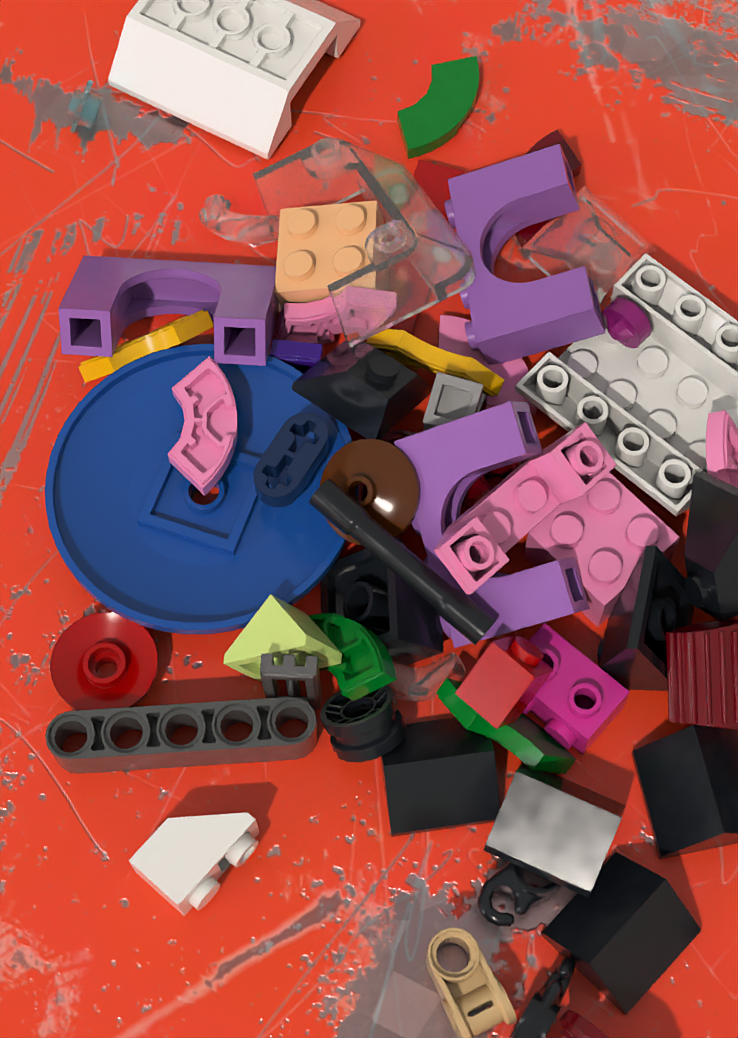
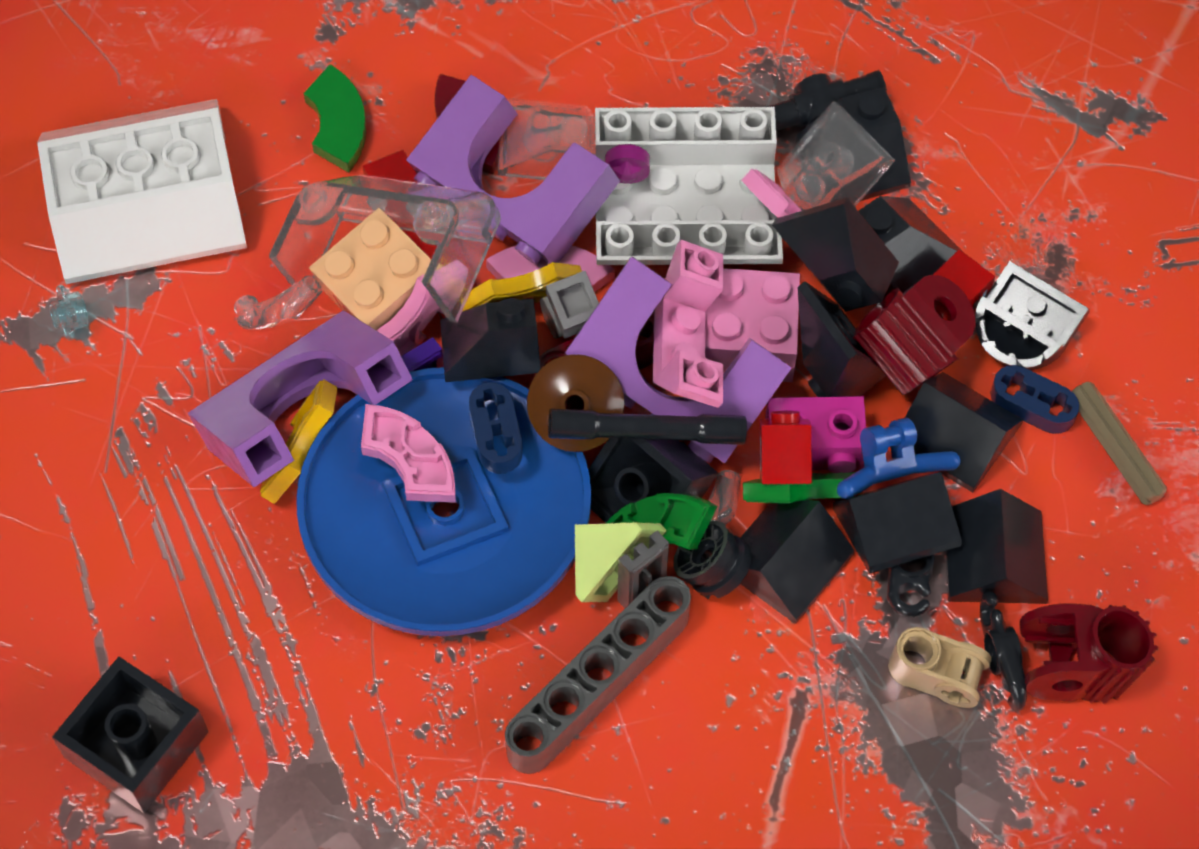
camera: 45 degrees left, 5 degrees down
red dish [50,612,159,711] -> none
white slope [128,812,260,916] -> none
none -> blue piece [837,418,961,499]

